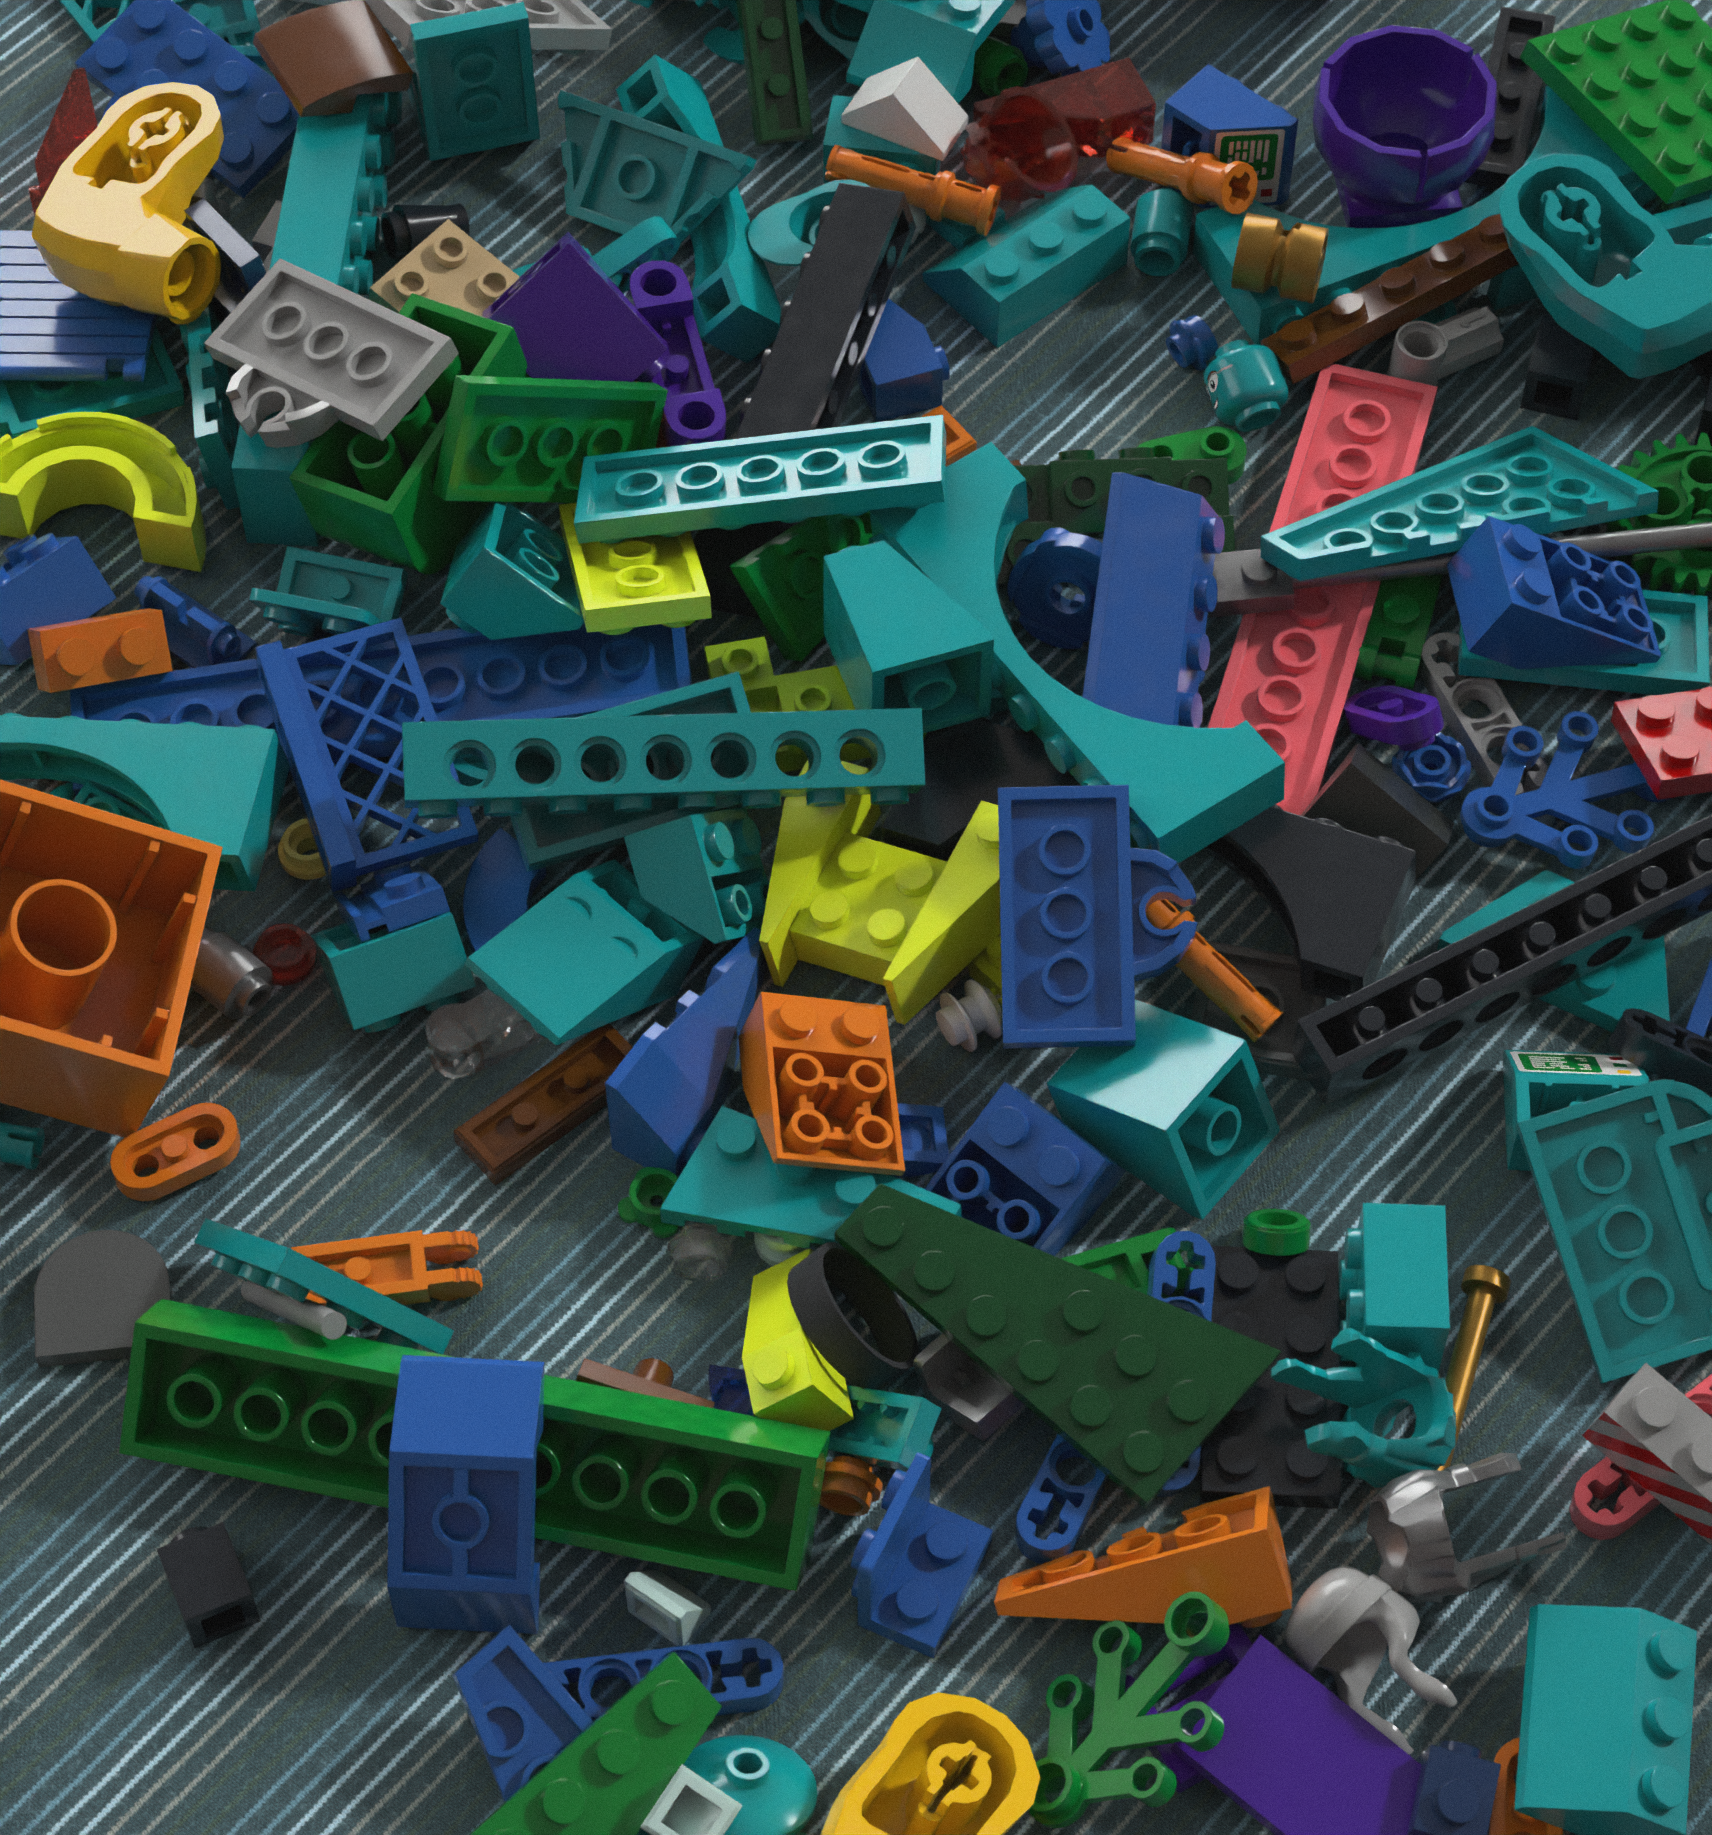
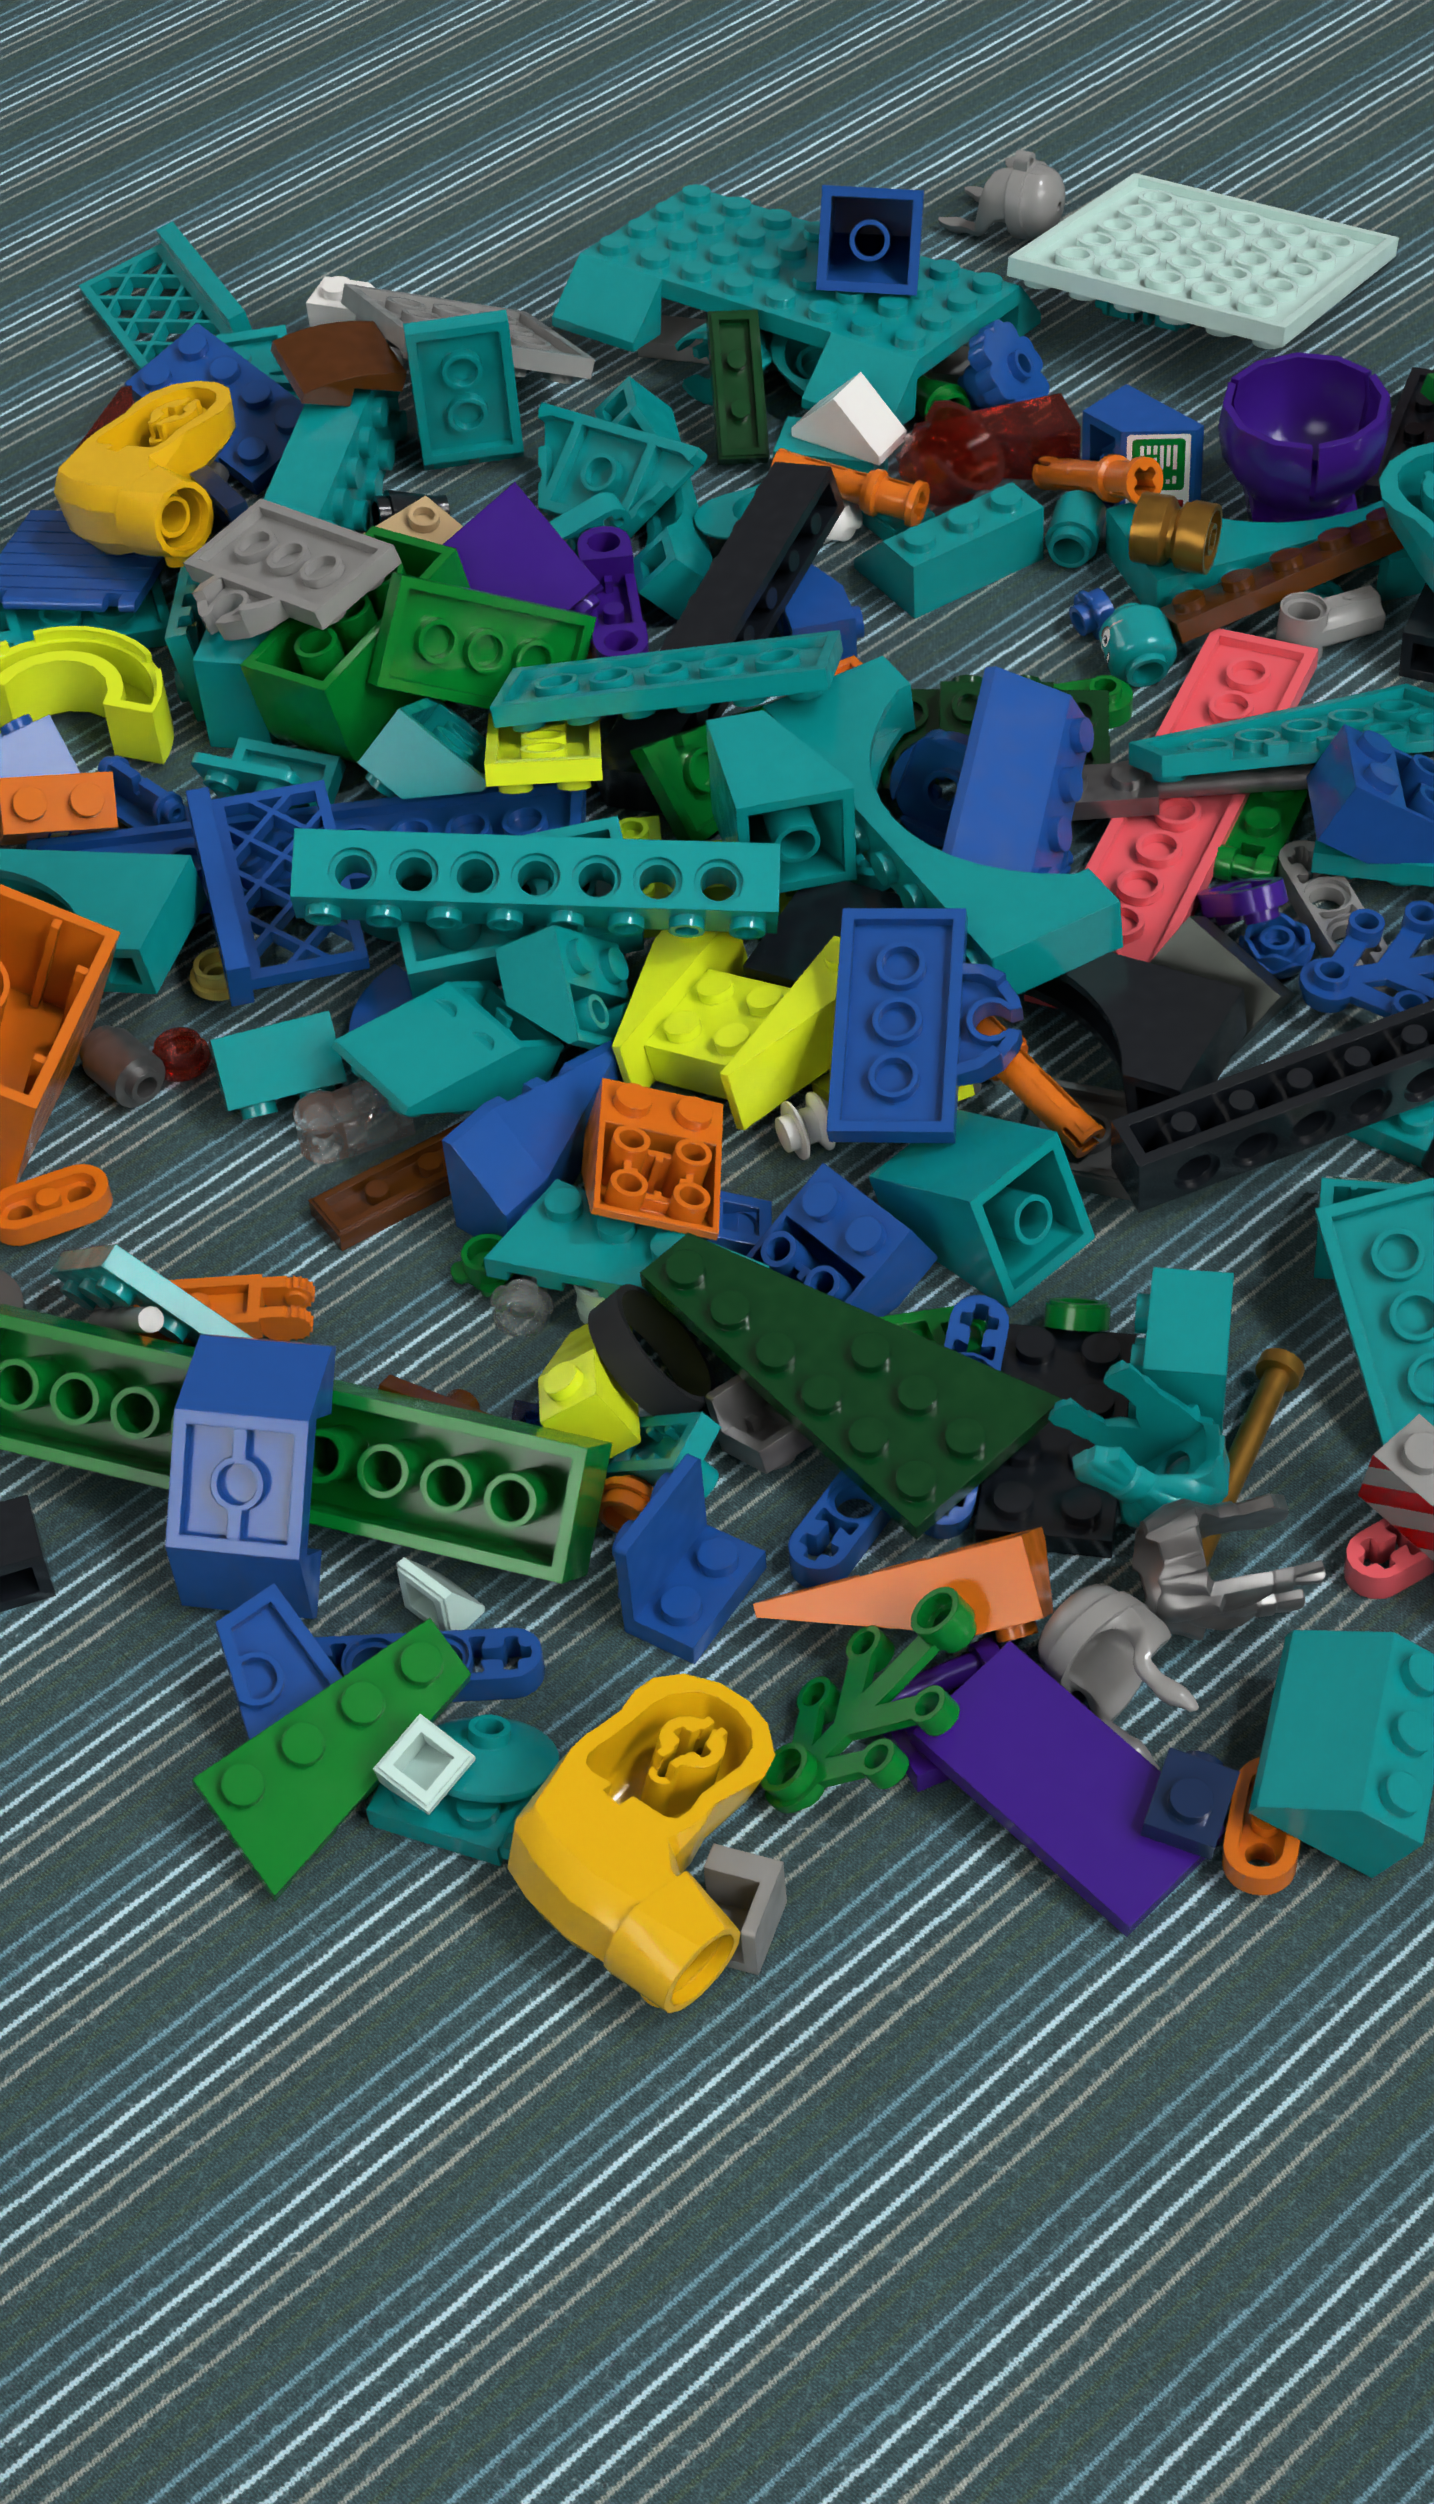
camera: 10 degrees right, 10 degrees down
blue plate [333,862,450,942] -> none

